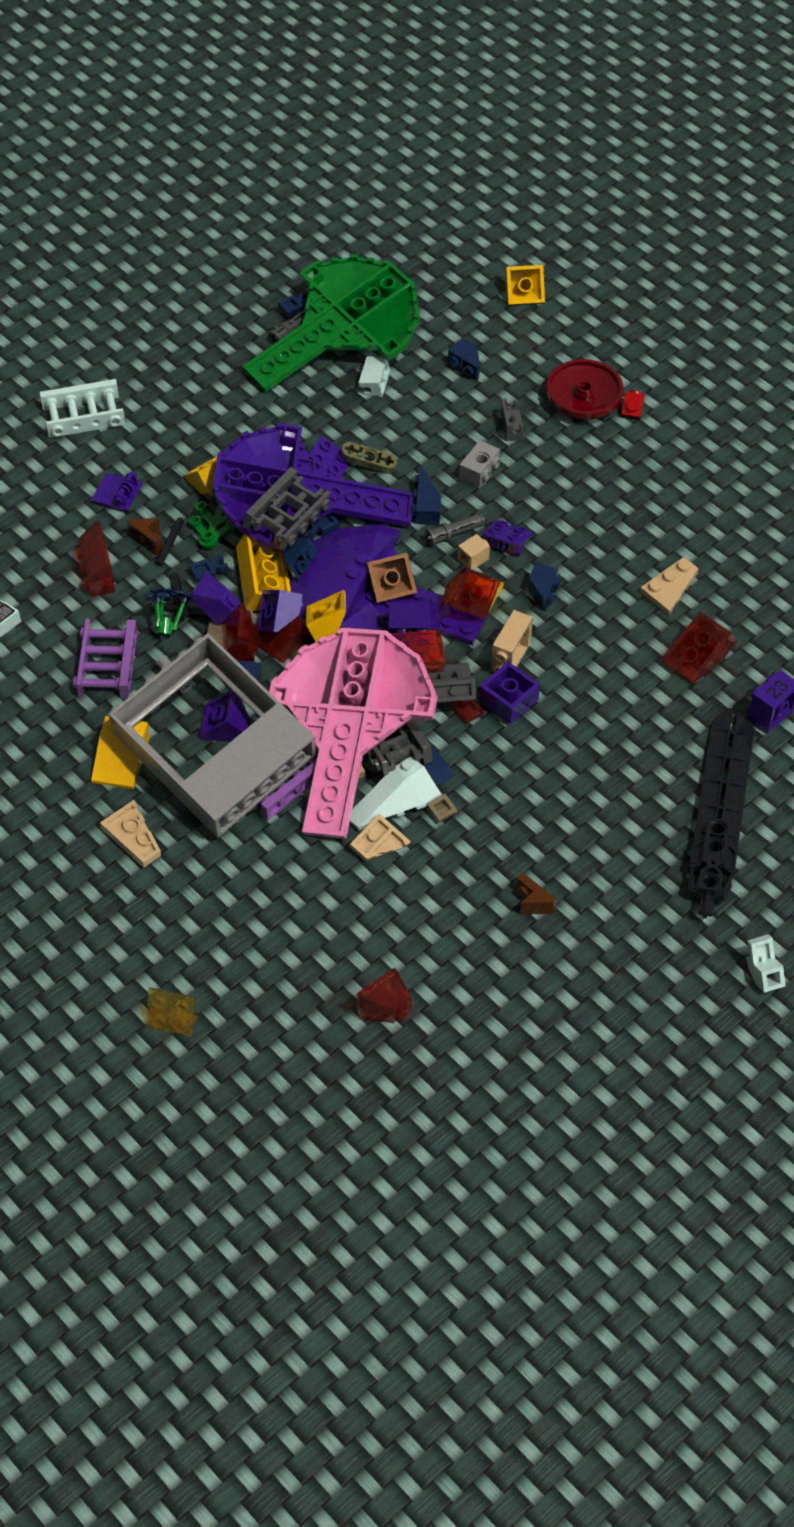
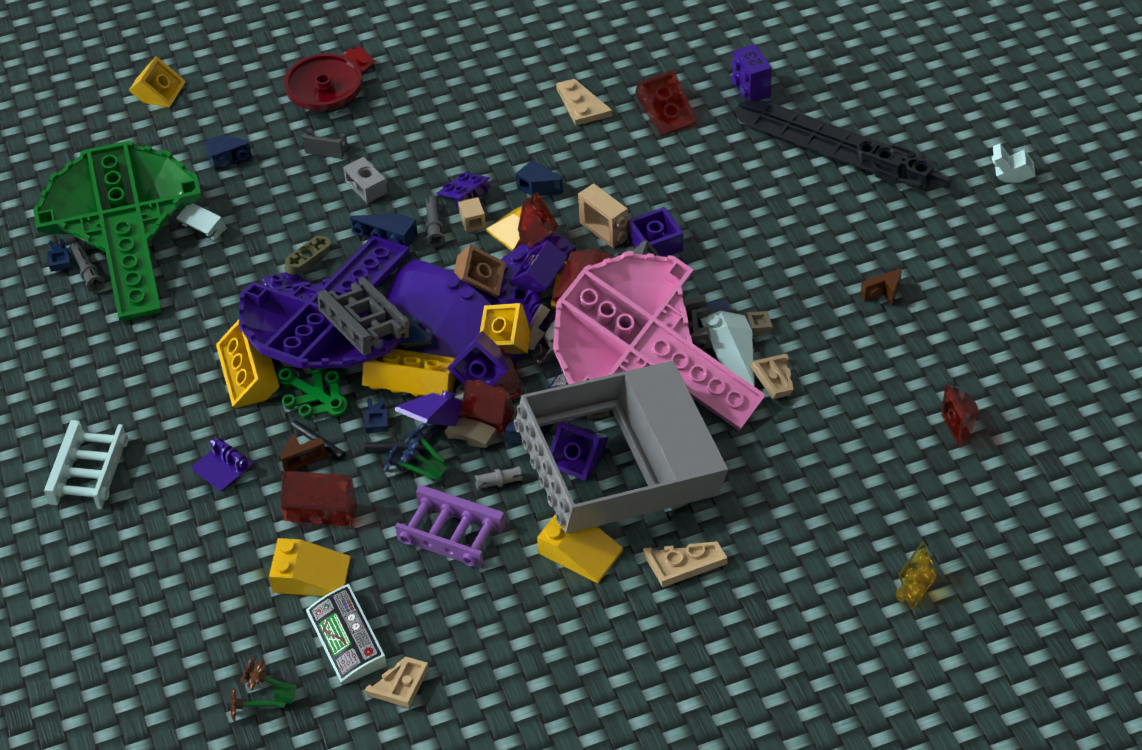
camera: 65 degrees left, 5 degrees down
none -> yellow slope [269,538,351,596]

